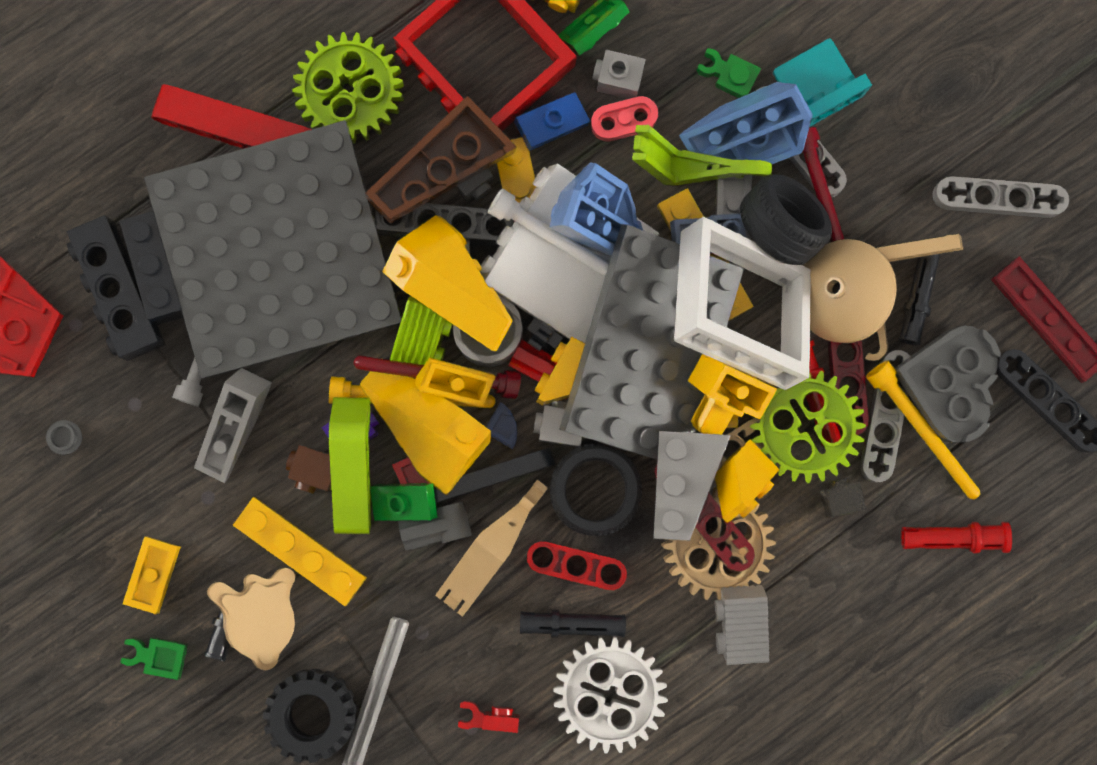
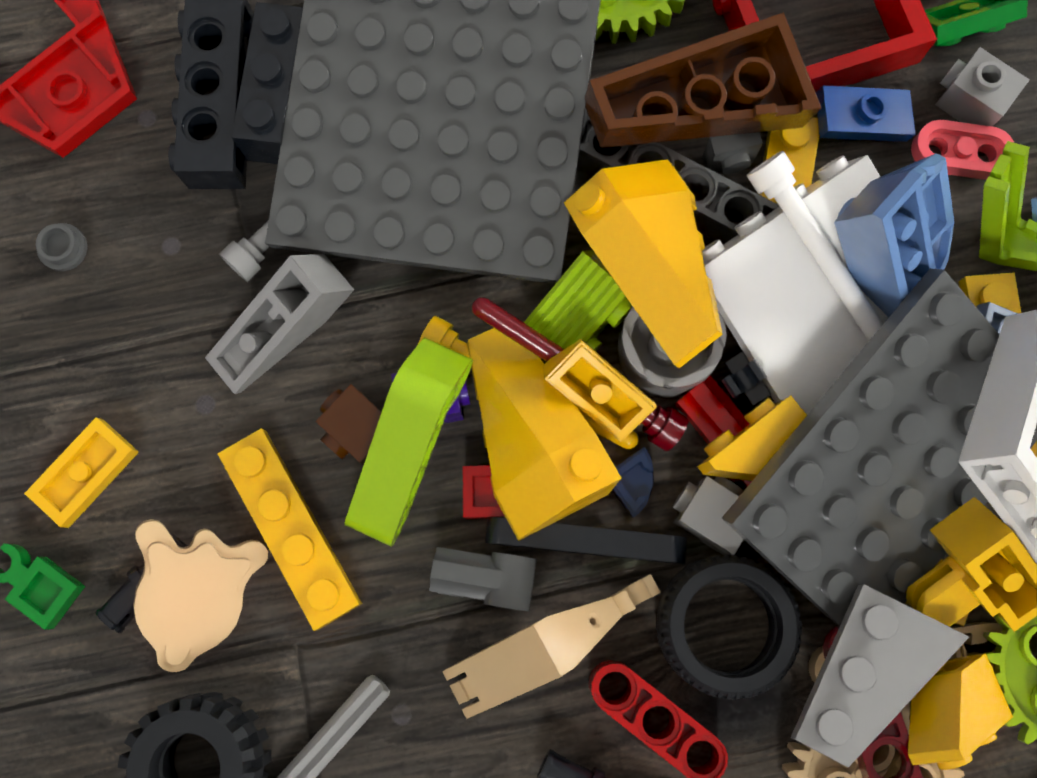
camera: 30 degrees right, 5 degrees down
green plate [370,483,438,521] -> none

